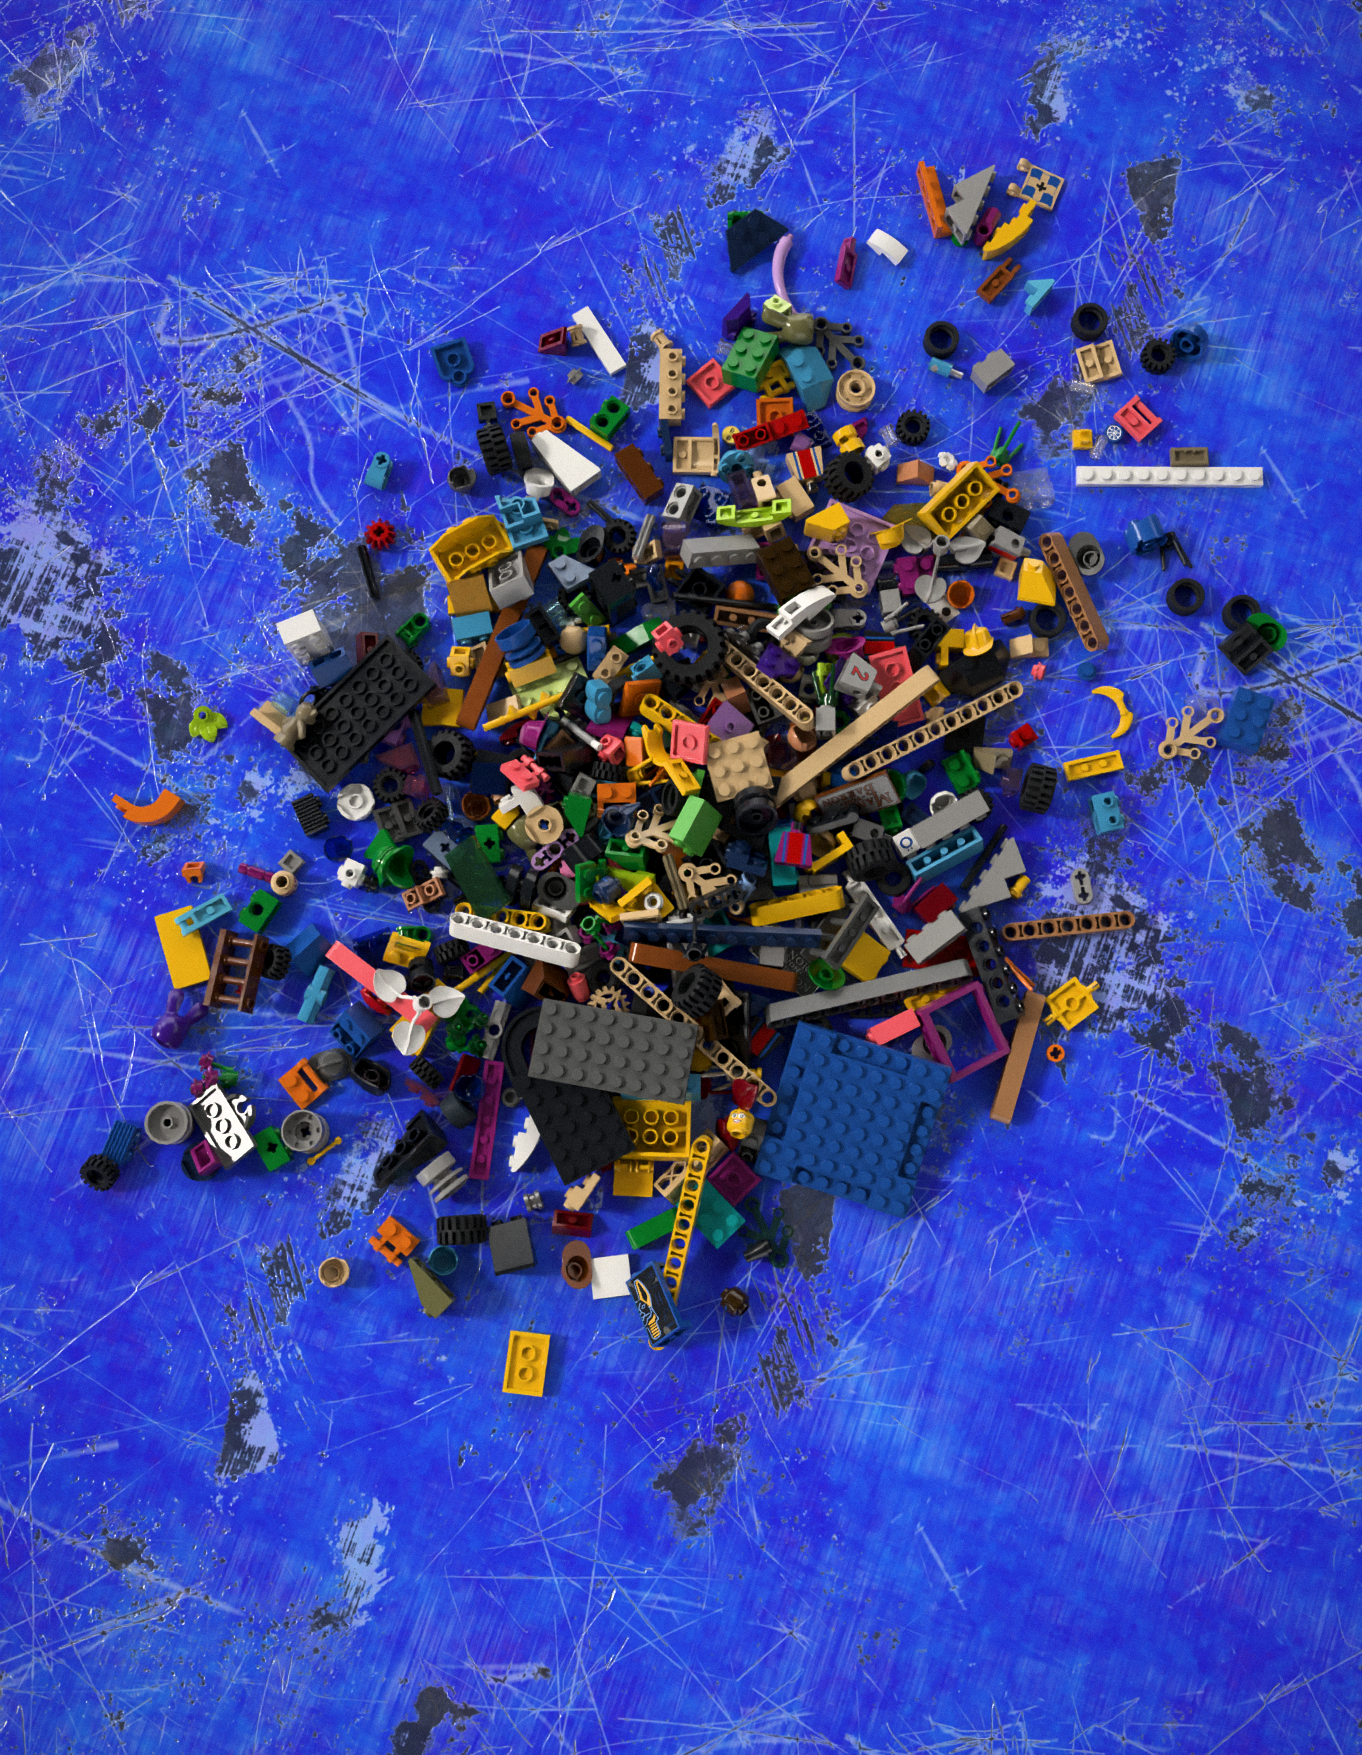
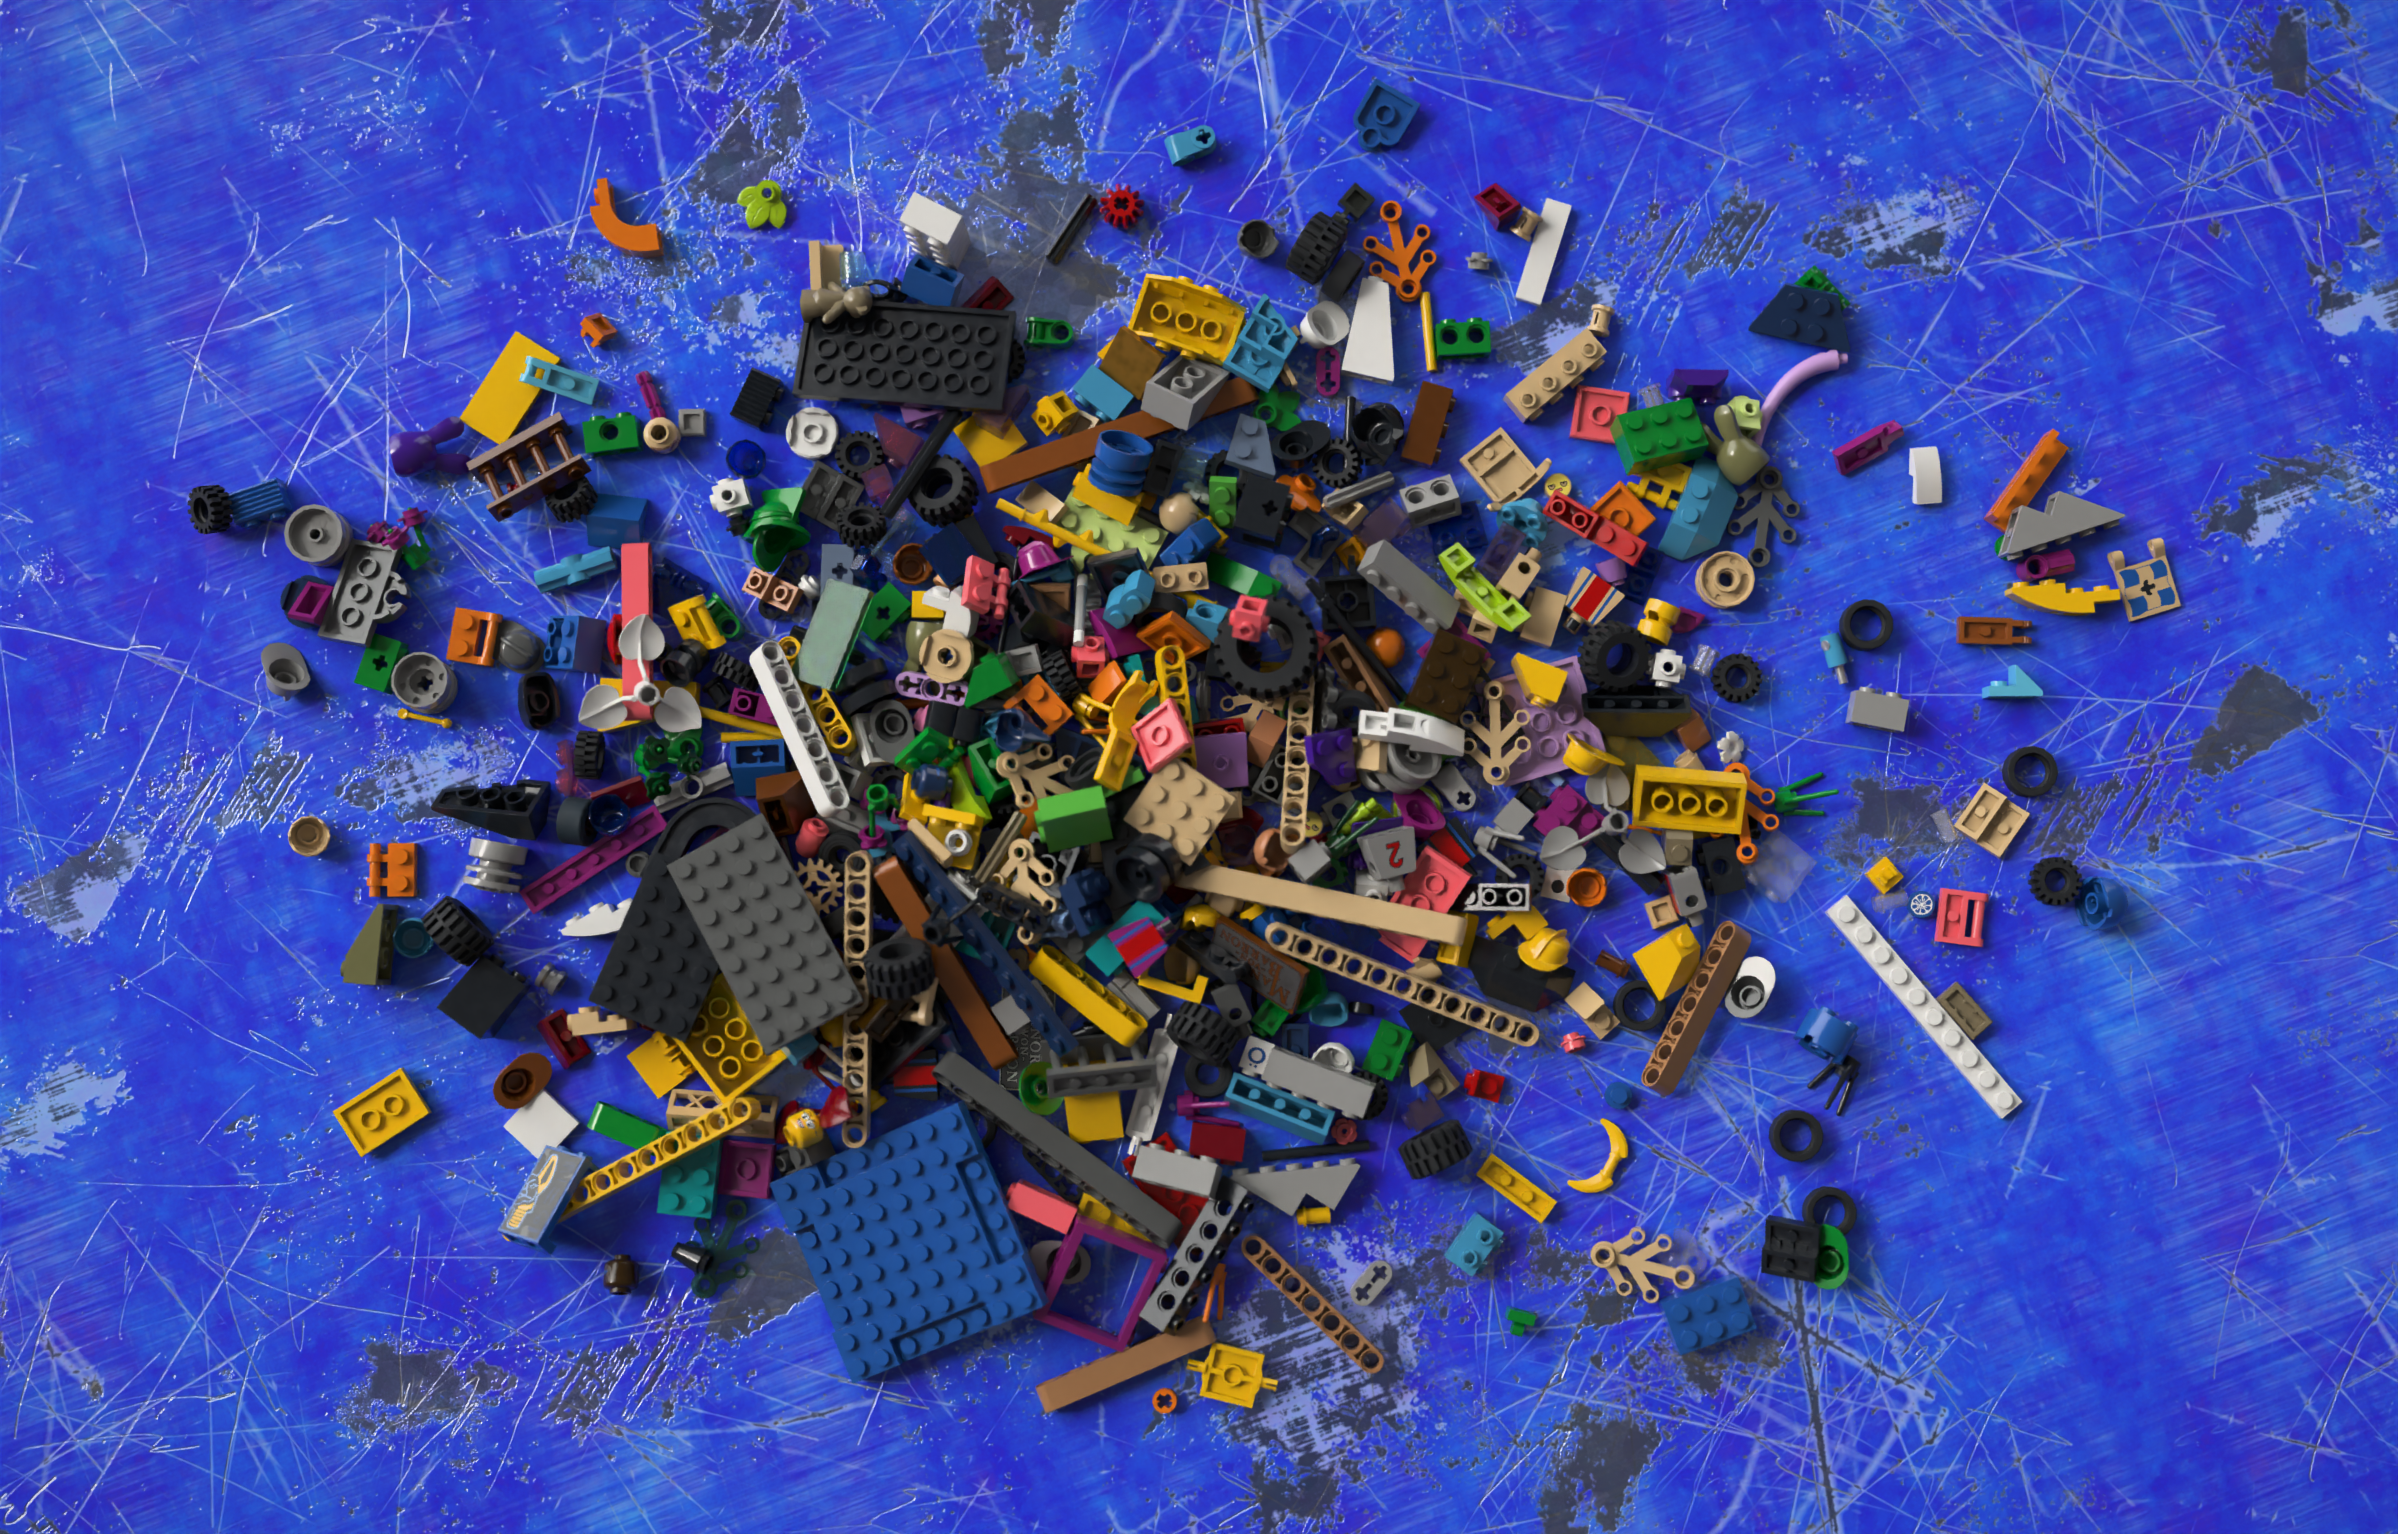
camera: 55 degrees right, 5 degrees up
dark blue plate [657,419,673,462] -> none
none -> light grey piece [261,642,310,701]
none -> coral plate [1331,1118,1357,1145]
none -> black hair [1349,402,1404,466]
none -> green tile [1505,1306,1536,1337]
none -> black wedge [1581,685,1692,737]

